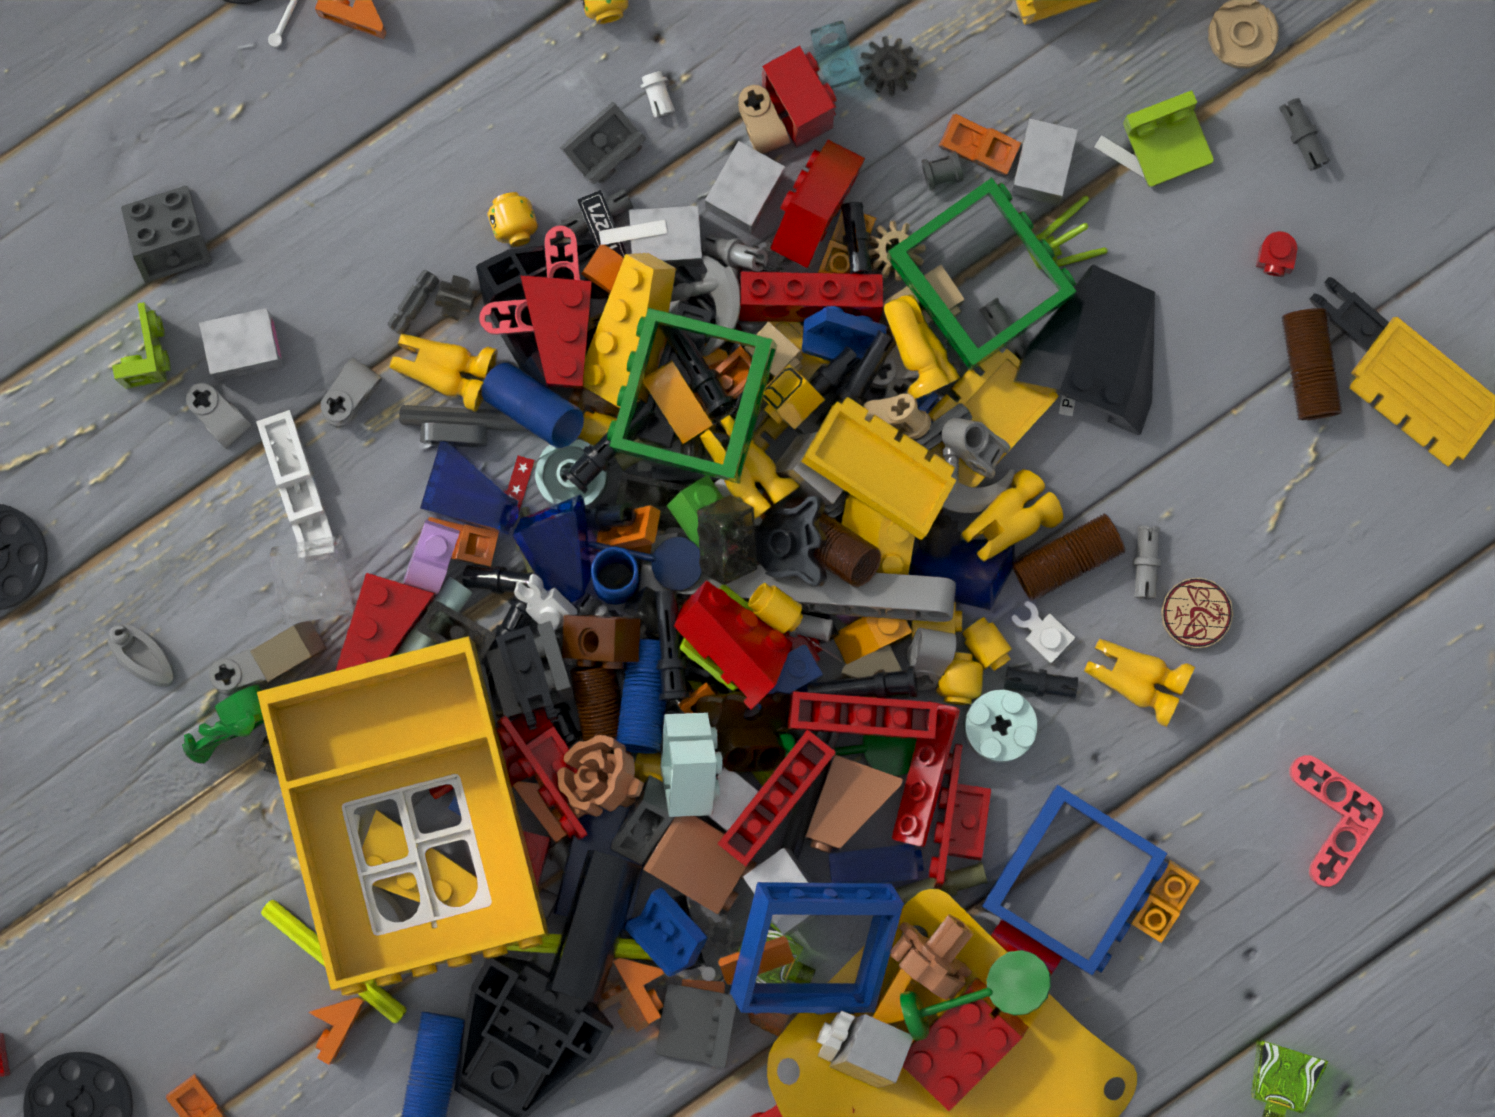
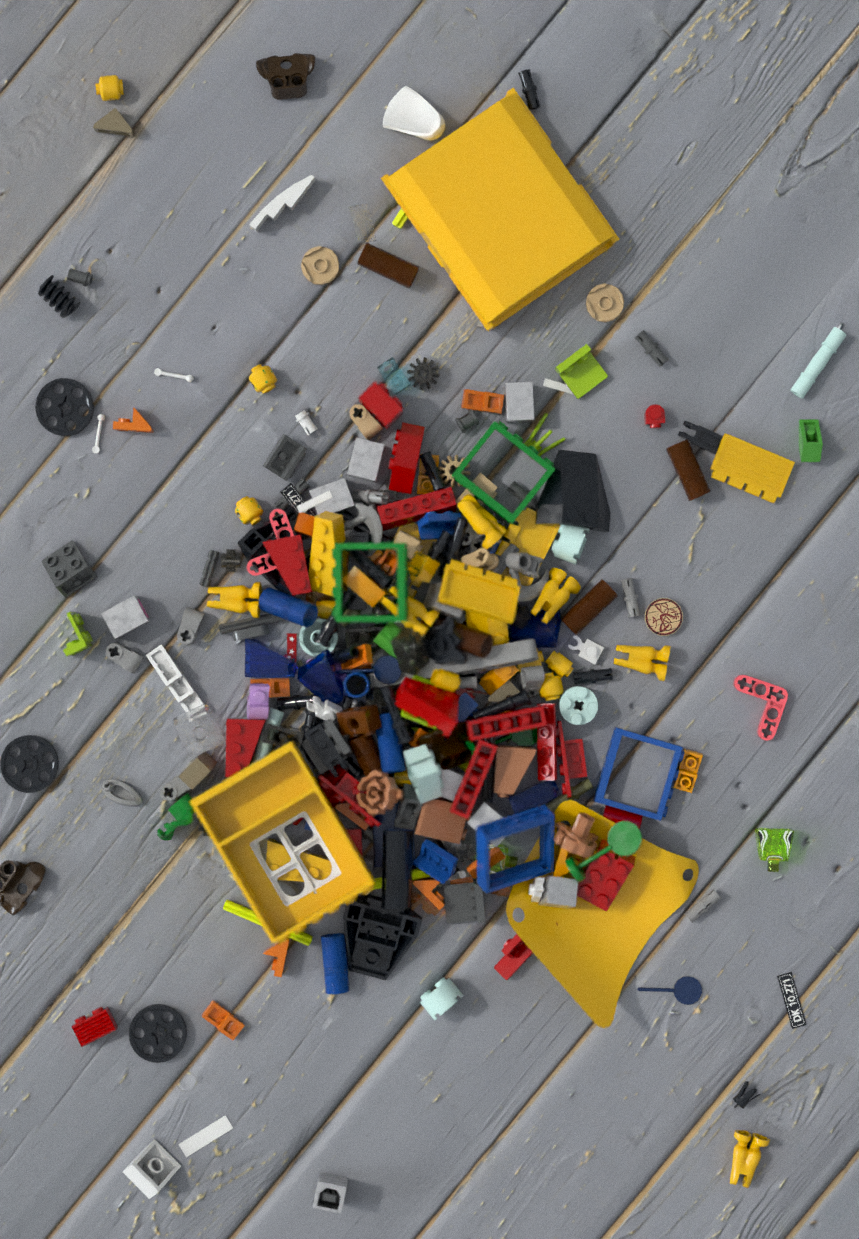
camera: 20 degrees left, 5 degrees up
none -> light aqua brick [551,525,590,565]

